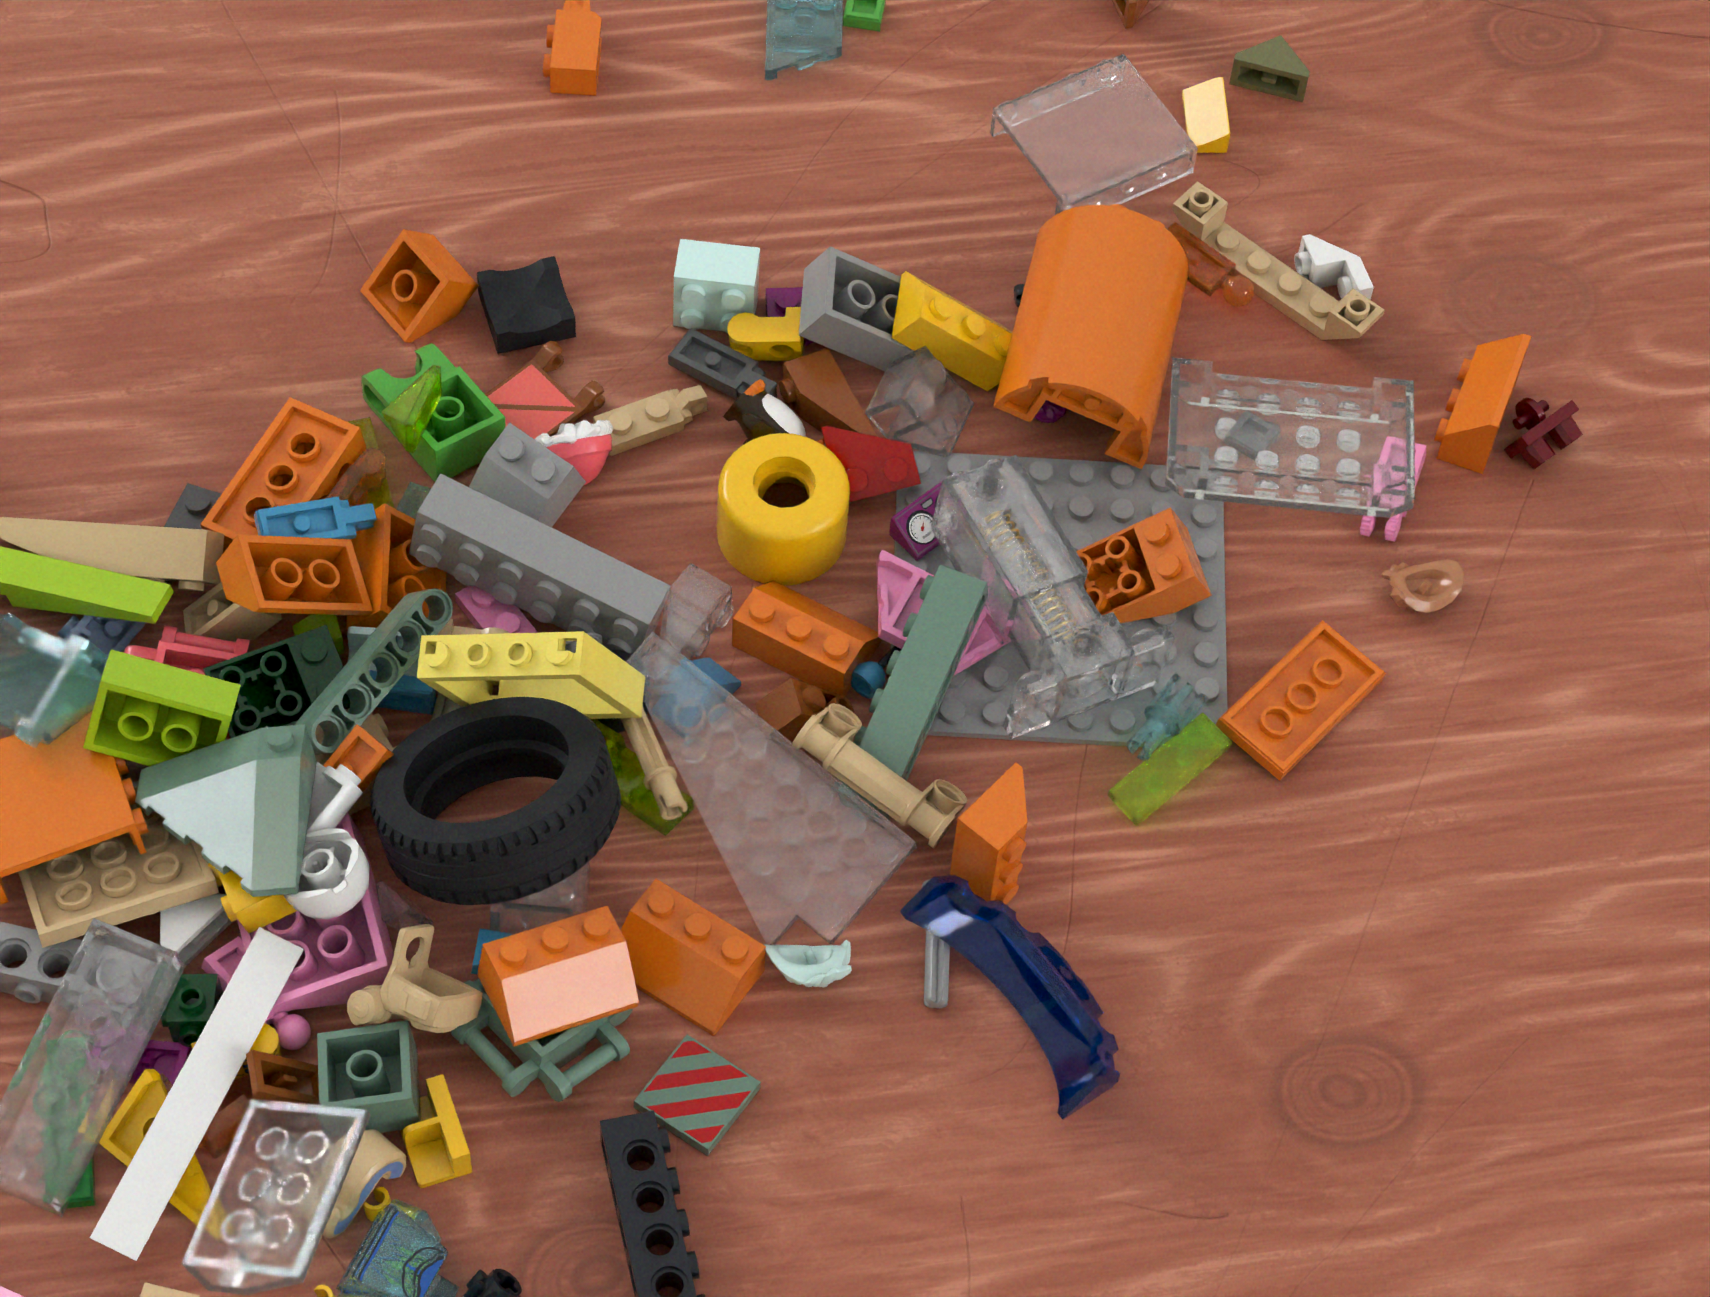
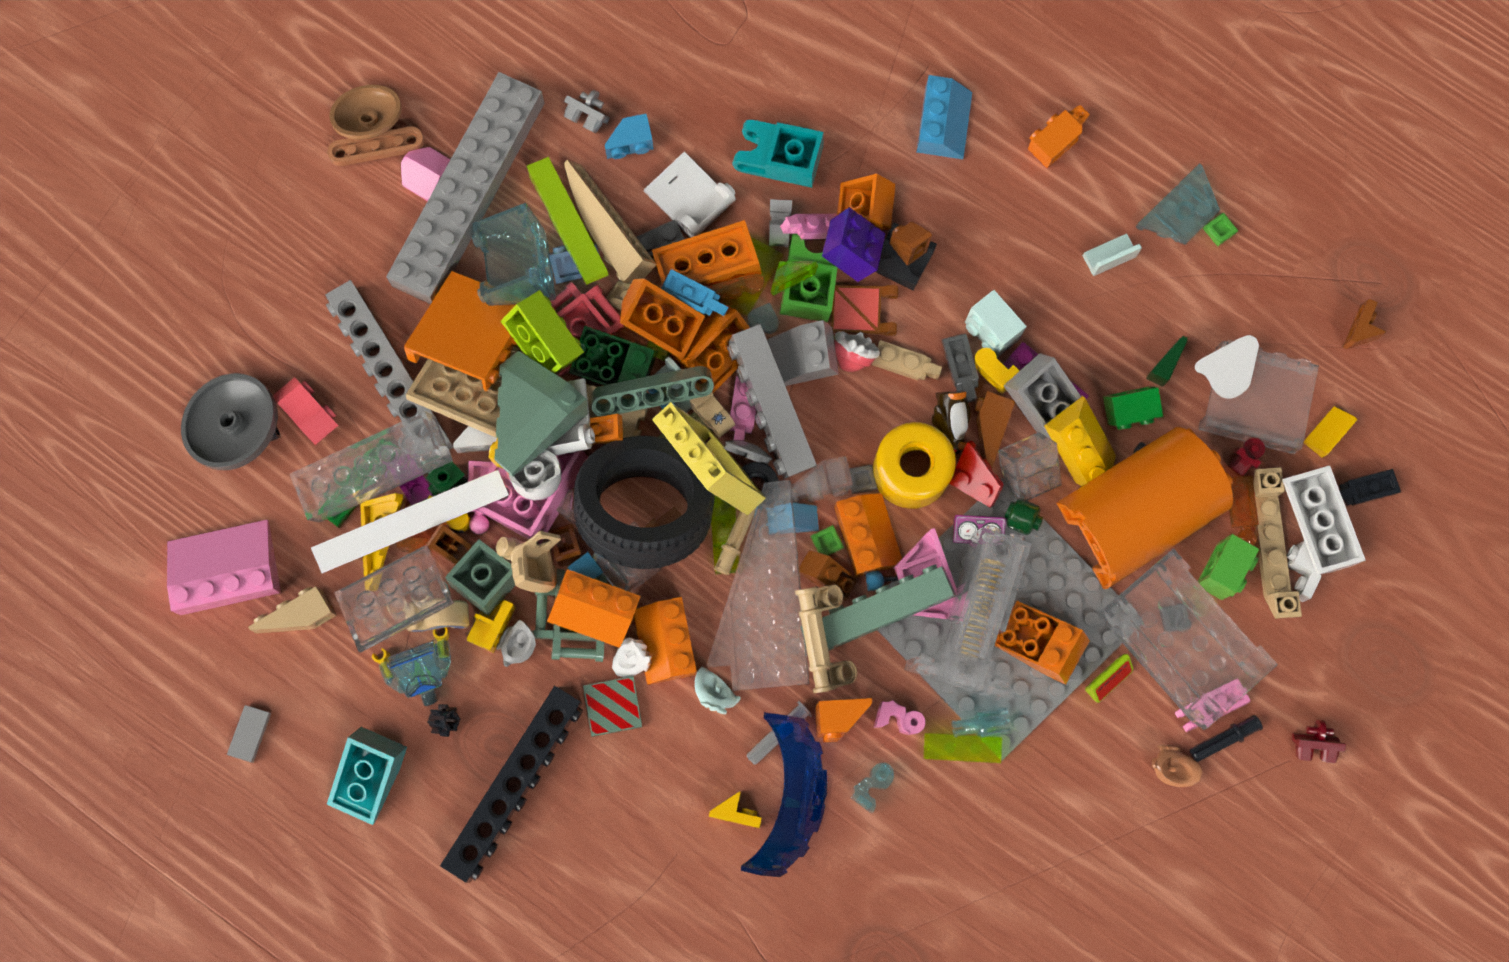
camera: 45 degrees right, 20 degrees up
orange tile [1215,620,1386,781] -> none
olive slope [1229,35,1310,102] -> none
orange slope [1434,334,1532,474] -> none
none -> light grey hat [496,620,536,667]
none -> dark orange slope [549,523,583,568]
none -> dark azure slope [605,113,654,159]
none -> white hat [612,637,652,678]
none -> white door [643,152,736,238]
none -> yellow slope [708,791,762,828]
none -> teal brick [732,120,824,188]
none -> light grey leg [769,199,792,247]
none -> bright pink hinge [780,214,837,239]
none -> bright green tile [810,525,844,556]
none -> dark purple brick [822,207,885,282]
none -> flat silver tile [847,464,877,494]
none -> clear light blue leg [850,763,894,813]
none -> bright pink leg [873,700,925,735]
none -> dark orange slope [890,221,932,266]
none -> dark azure slope [916,75,973,159]
none -> dark green head [1004,498,1044,535]
none -> light aqua panel [1082,234,1142,276]
none -> slope [1085,654,1133,703]
none -> green brick [1103,386,1163,430]
none -> dark green slope [1146,336,1188,387]
none -> black axle [1189,715,1263,762]
none -> white sticker [1195,335,1259,399]
none -> bright green brick [1195,534,1259,600]
none -> dark red hips [1228,438,1265,476]
none -> white slope [1282,466,1366,575]
none -> black hinge [1339,469,1401,506]

